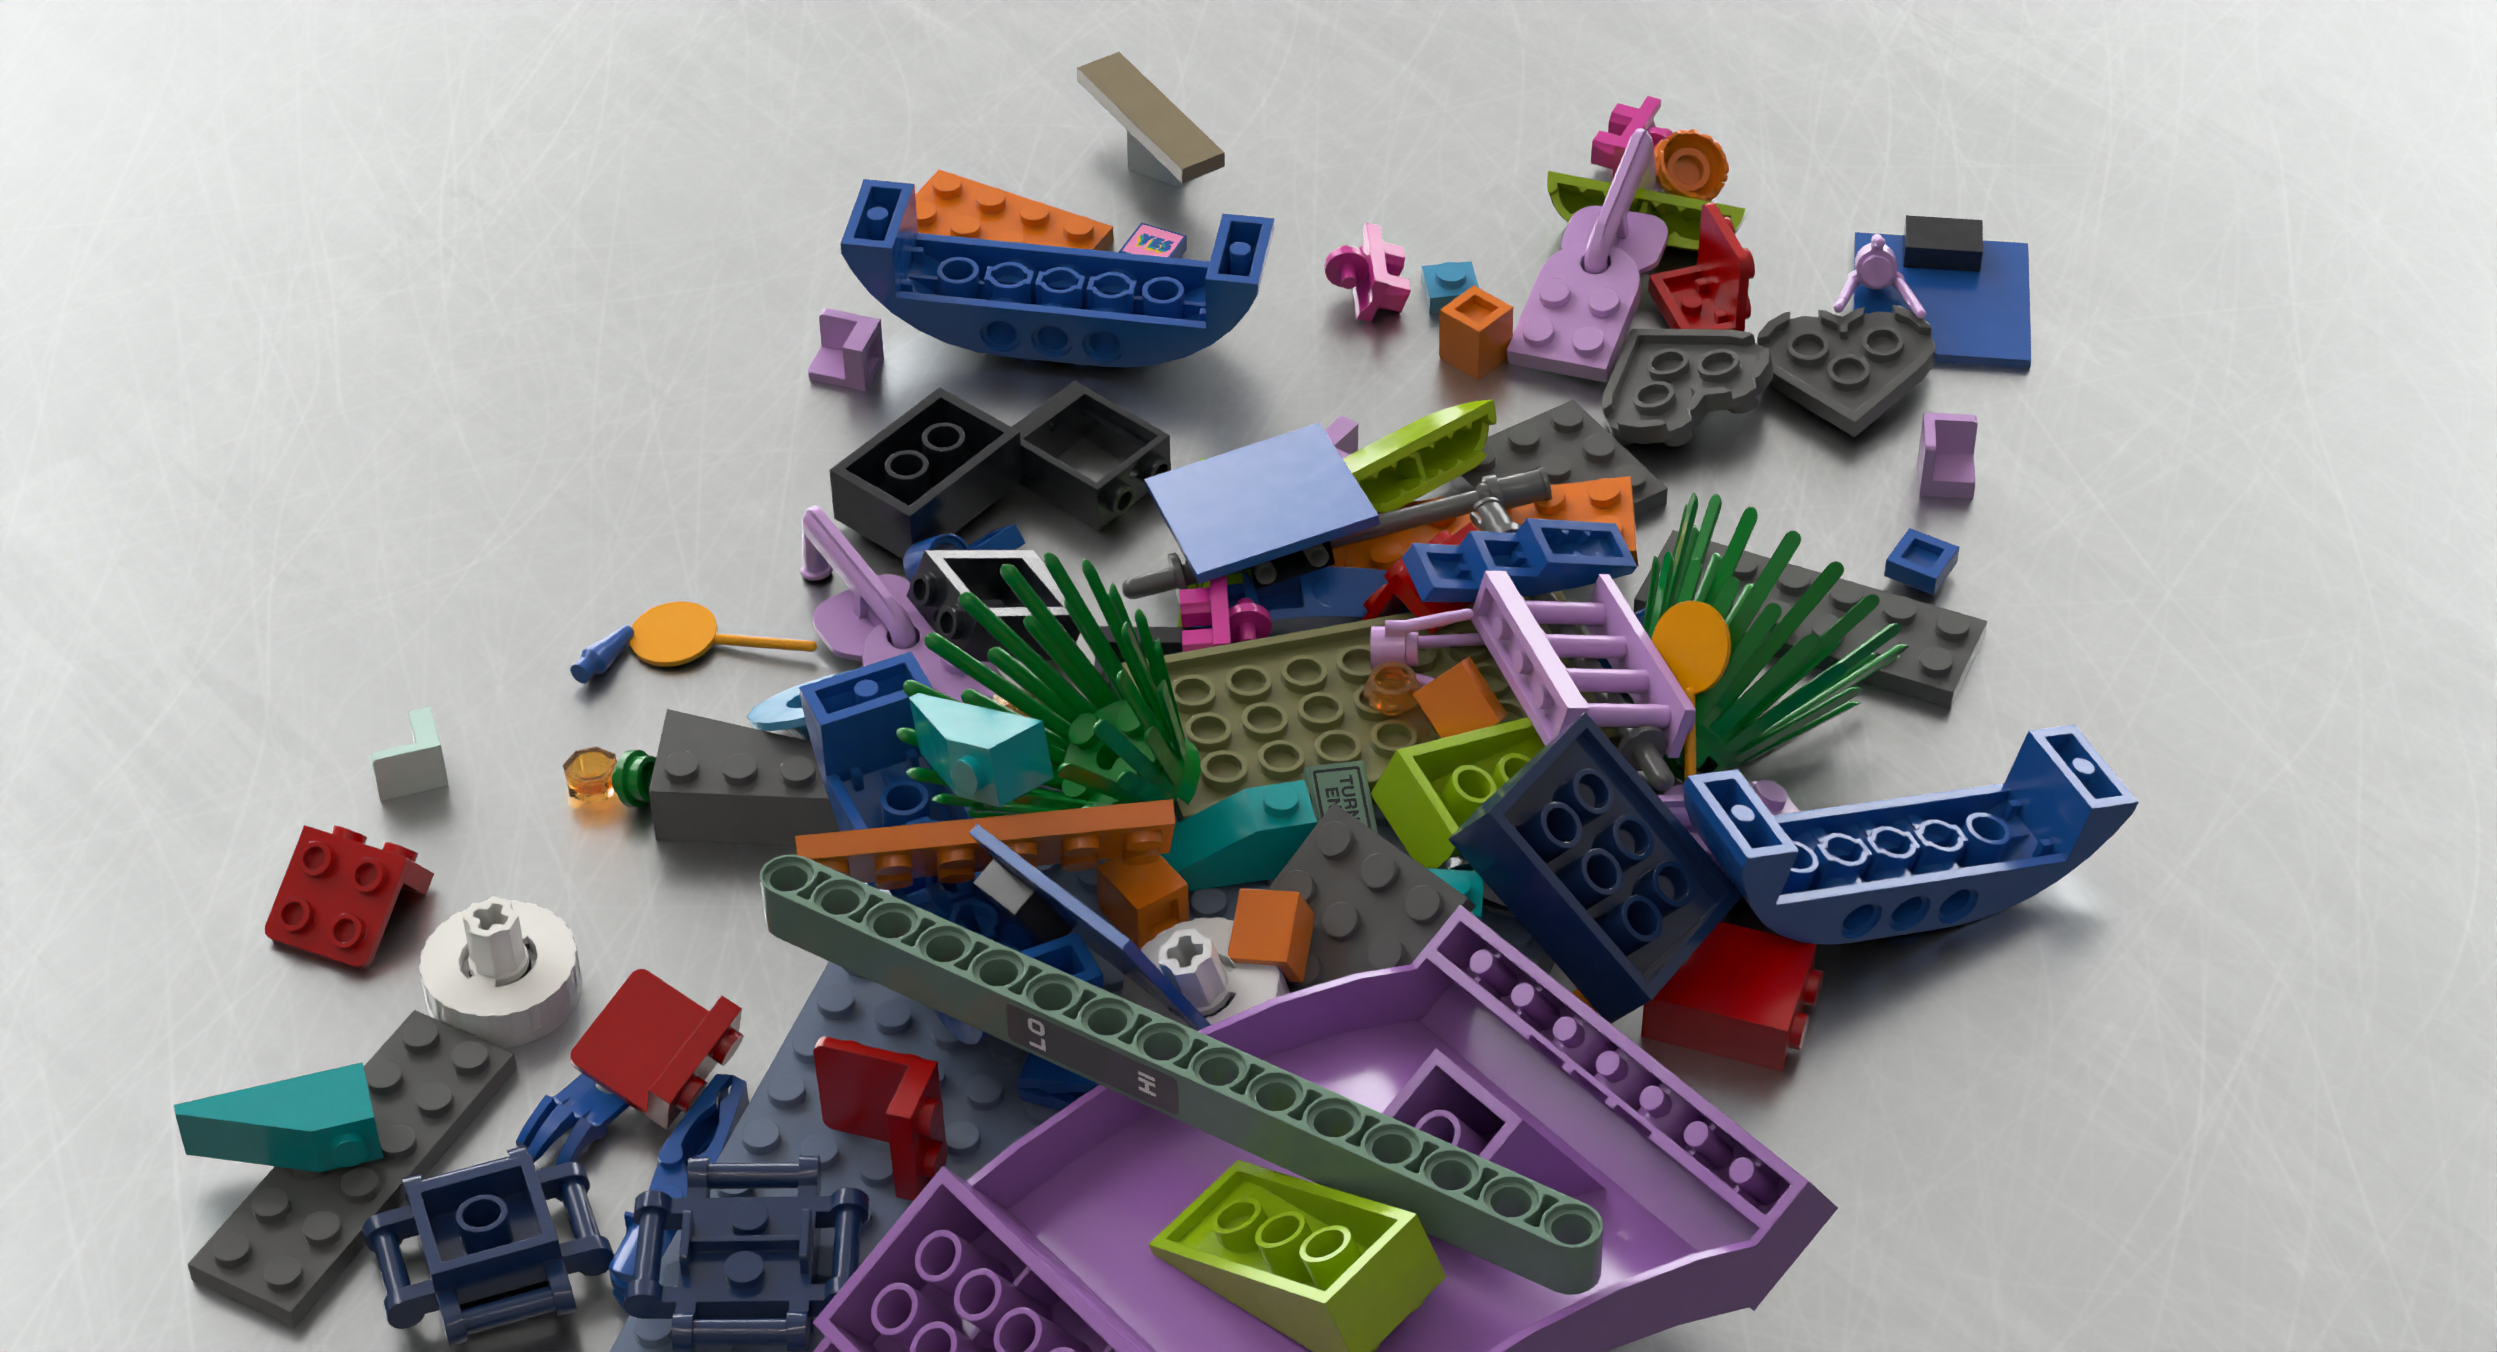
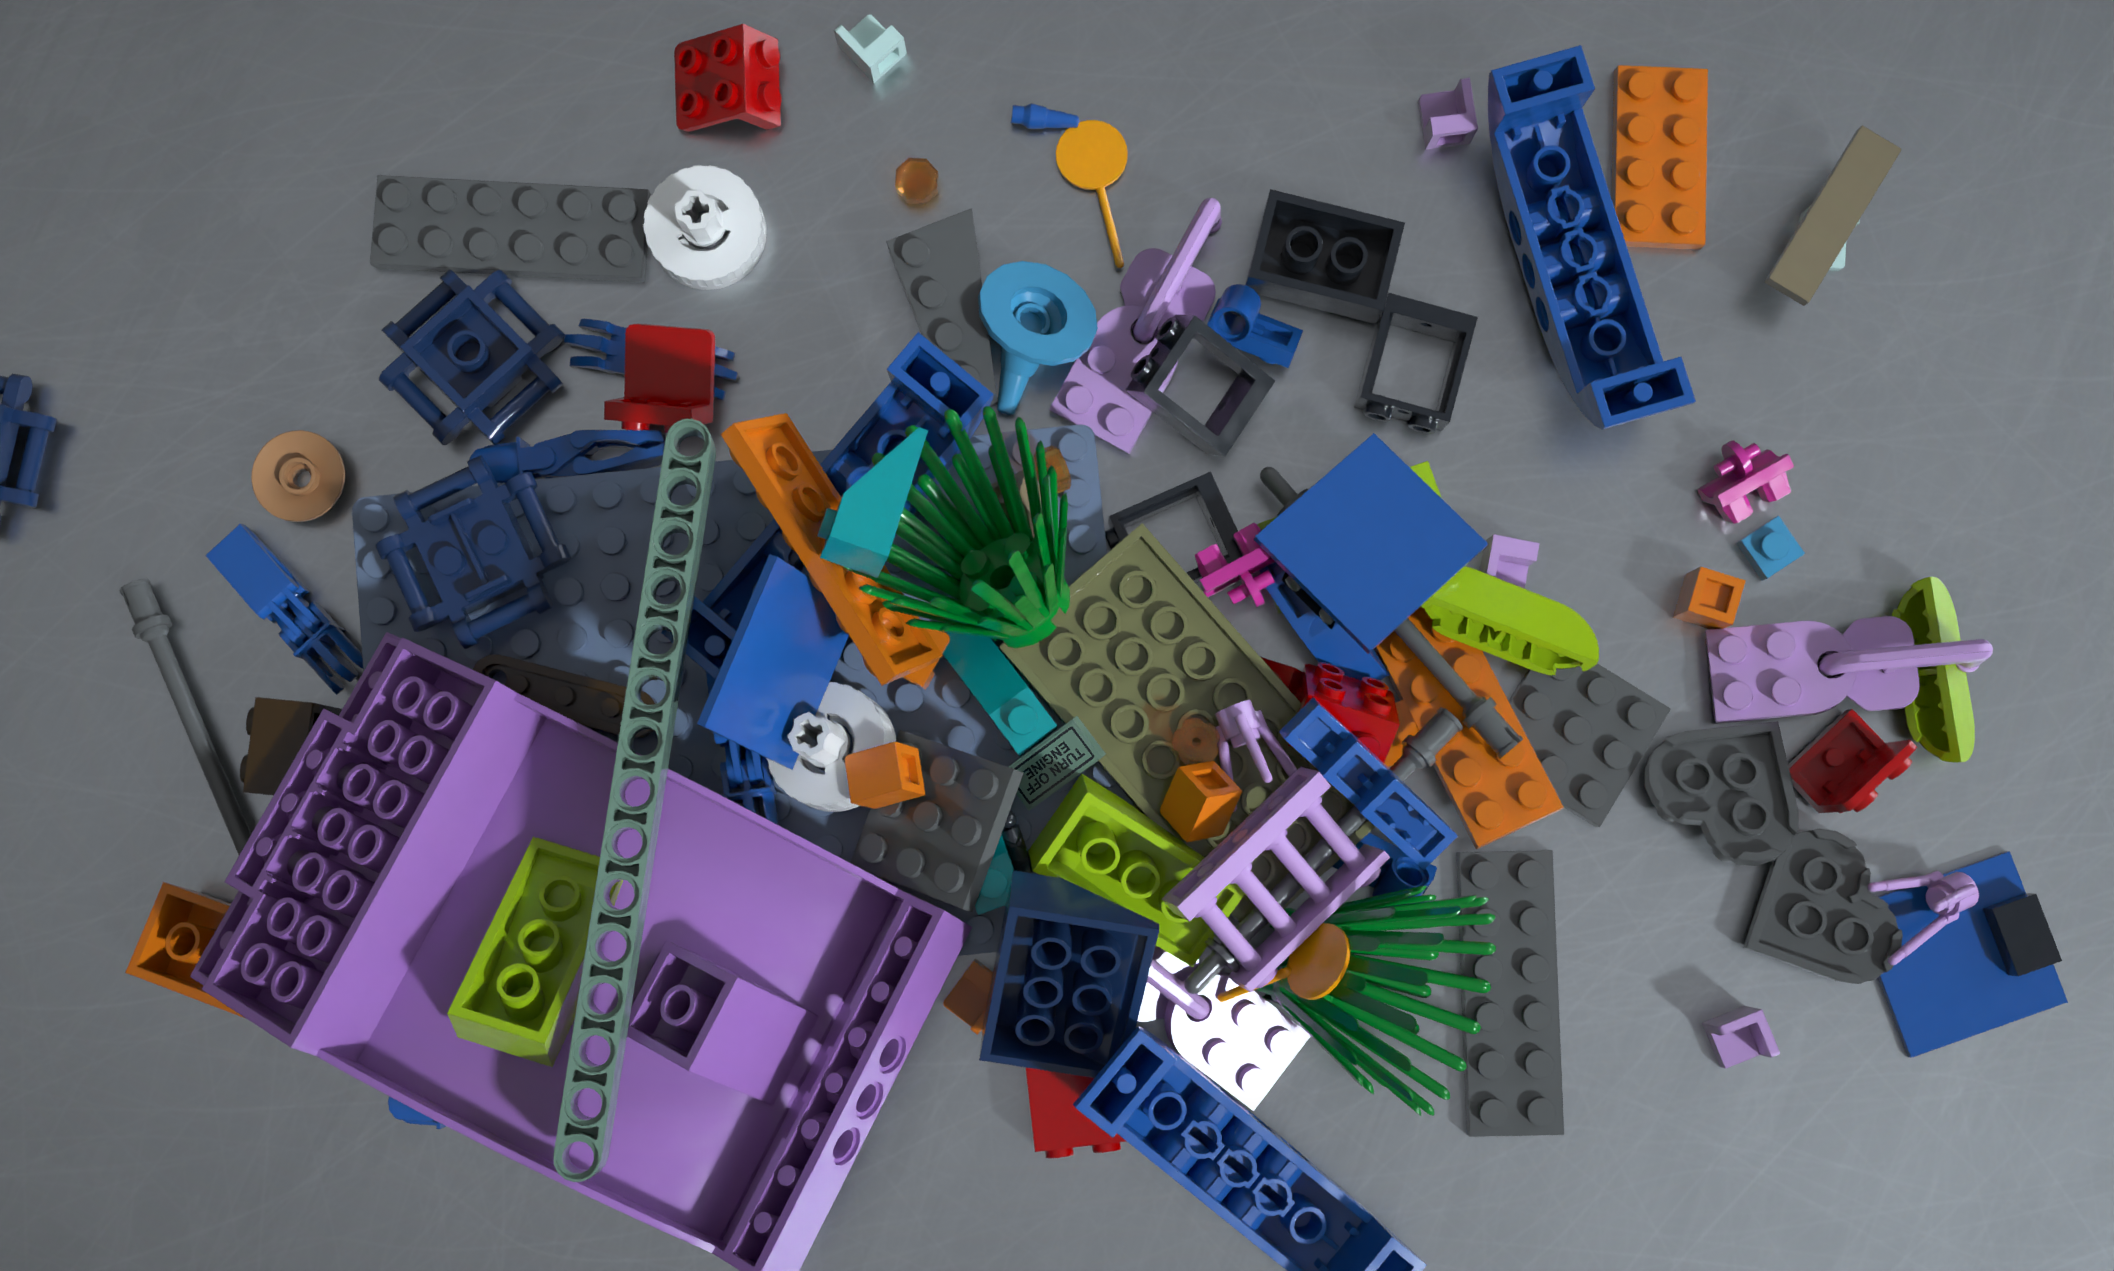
camera: 65 degrees right, 40 degrees up
teal slope [174,1062,383,1172] -> none
green plate [612,750,656,808] -> none
red bracket [813,1037,948,1201] -> none
tile [1119,222,1187,258] -> none
dark pink hips [1591,96,1673,181] -> none
orange hair [1654,129,1729,202] -> none
blue plate [1884,528,1959,595] -> none

